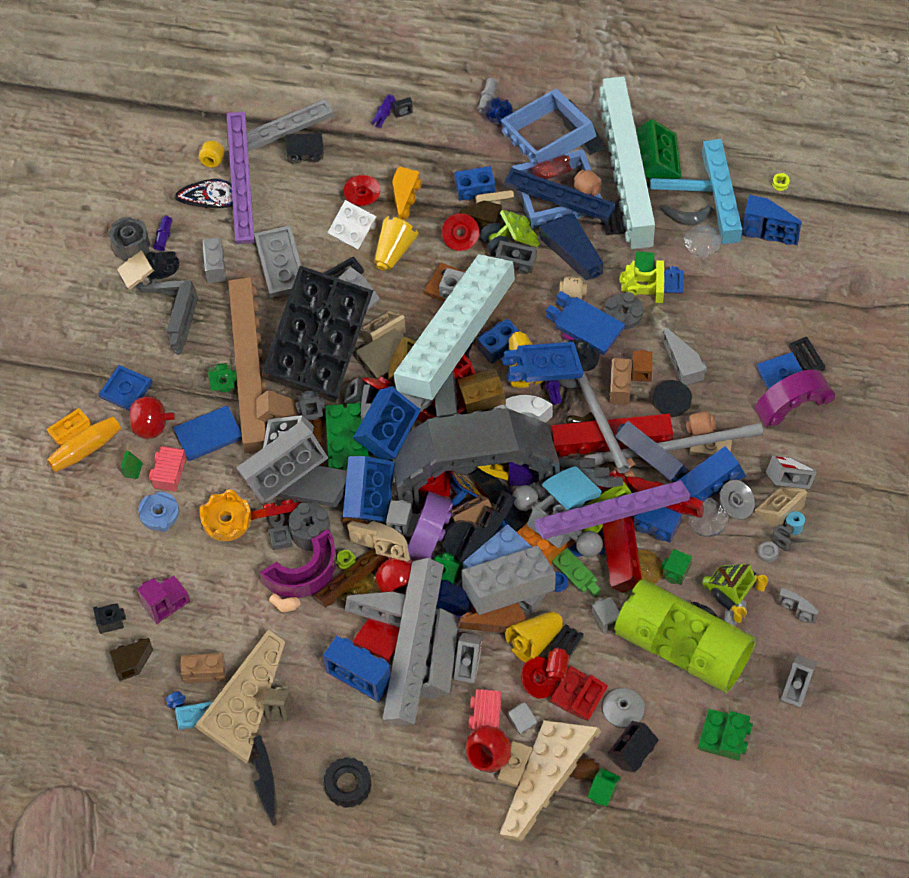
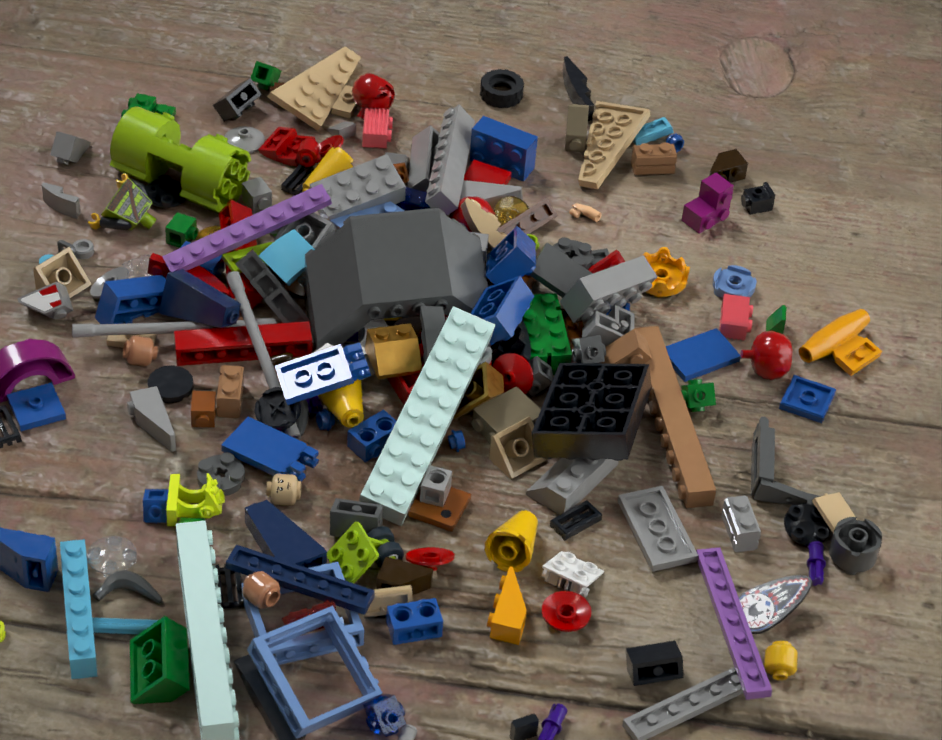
camera: 170 degrees right, 15 degrees down
magenta brick [260,529,337,598] -> none

